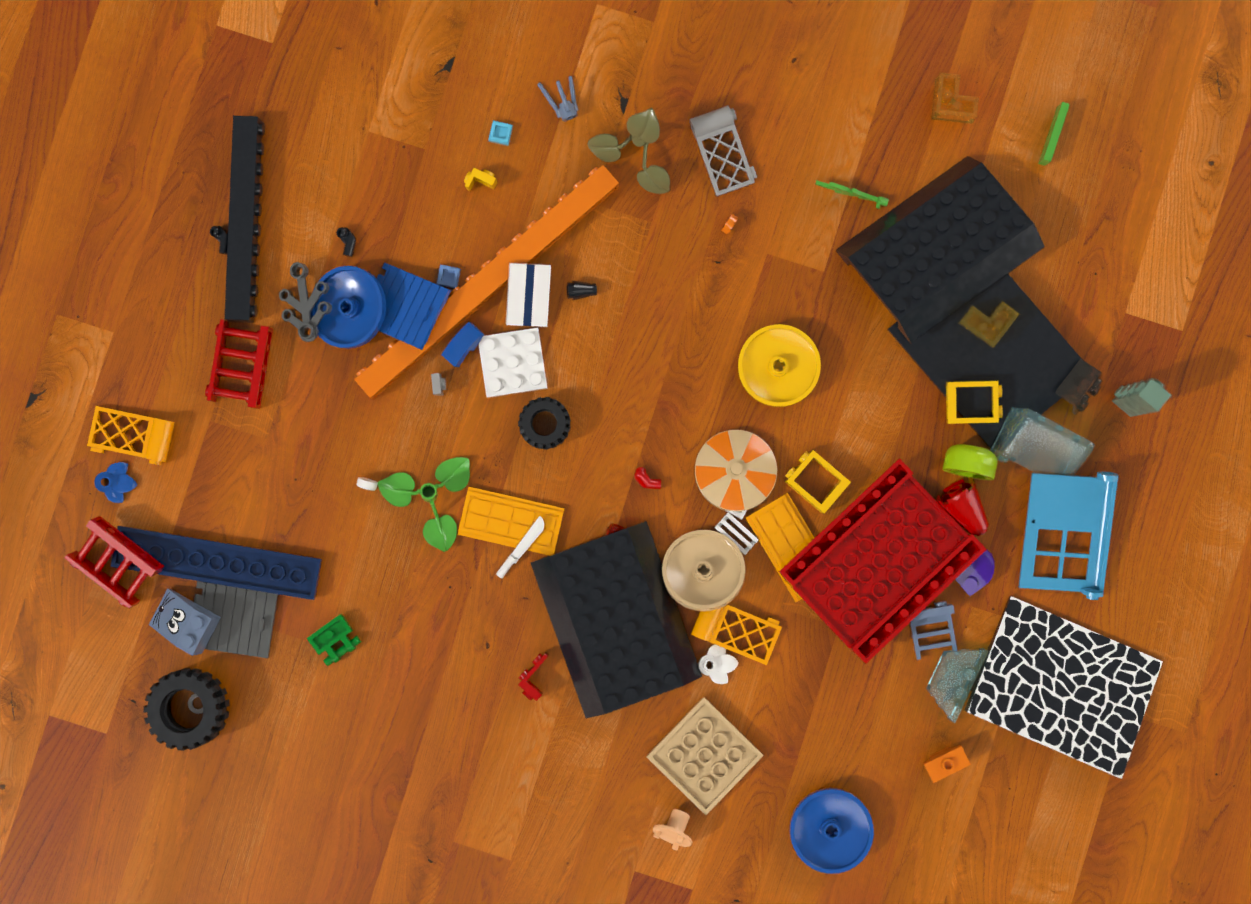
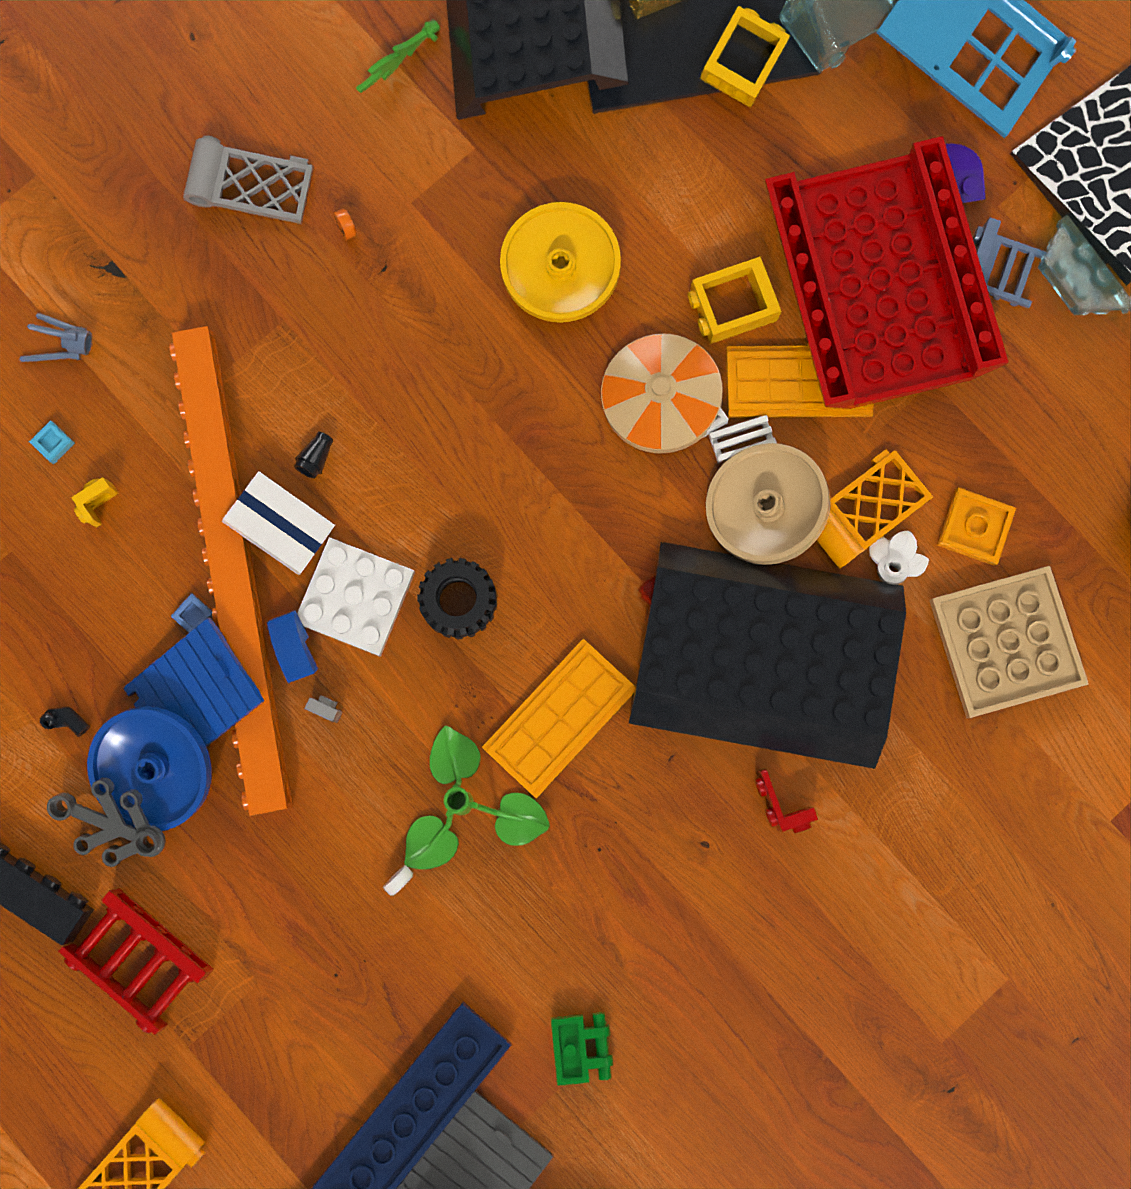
camera: 60 degrees left, 5 degrees down
white piece [496,516,545,578] -> none
olive plant [587,108,670,194] -> none
red arm [634,467,661,489] -> none
light nougat piece [653,809,692,850] -> none
red cone [937,477,989,536] -> none
lime piece [942,444,998,480] -> none
none -> light orange tile [937,487,1016,566]

